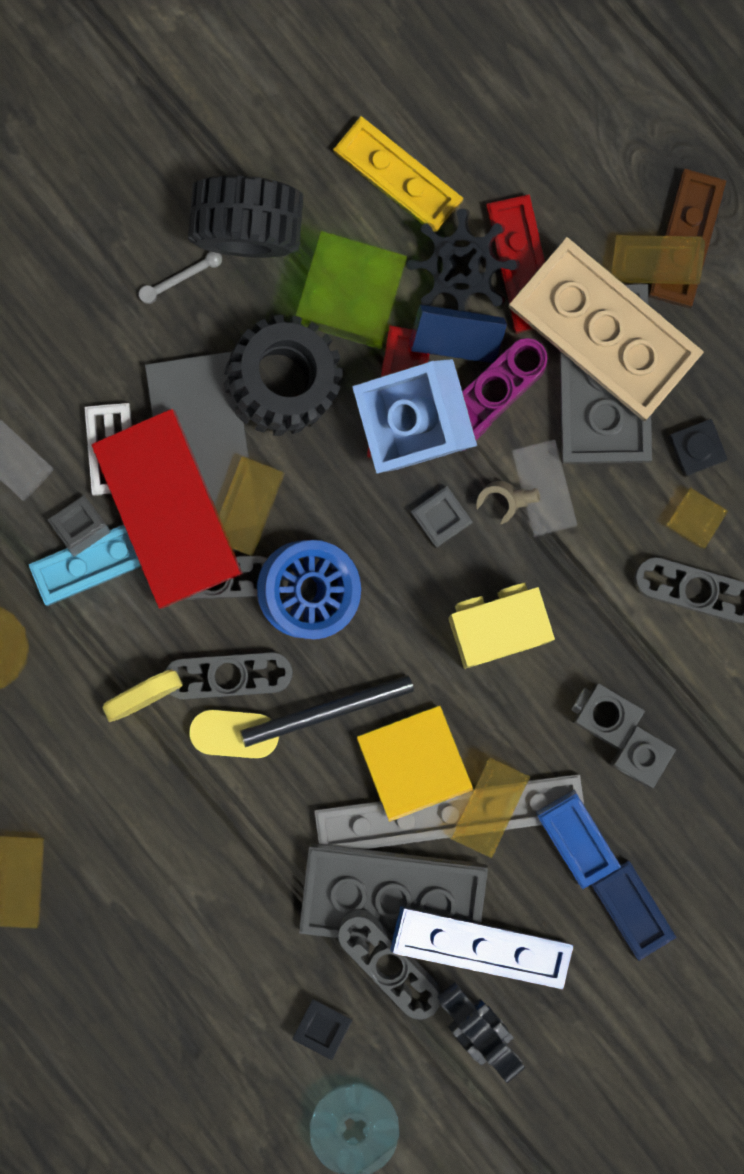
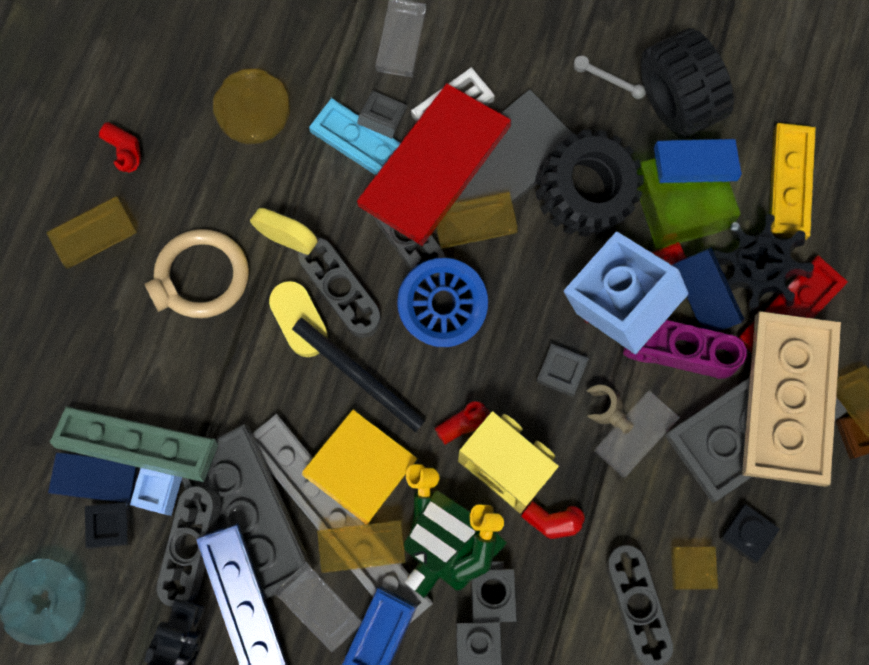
camera: 60 degrees right, 10 degrees down
none -> dark blue tile [48,452,139,504]
none -> sand green tile [50,406,218,482]
none -> light blue tile [130,468,182,516]
none -> tan piece [144,229,249,318]
none -> clear tile [275,562,362,653]
none -> torso [404,464,507,598]
none -> red arm [434,401,490,445]
none -> red arm [521,501,585,539]
none -> blue tile [654,139,742,183]

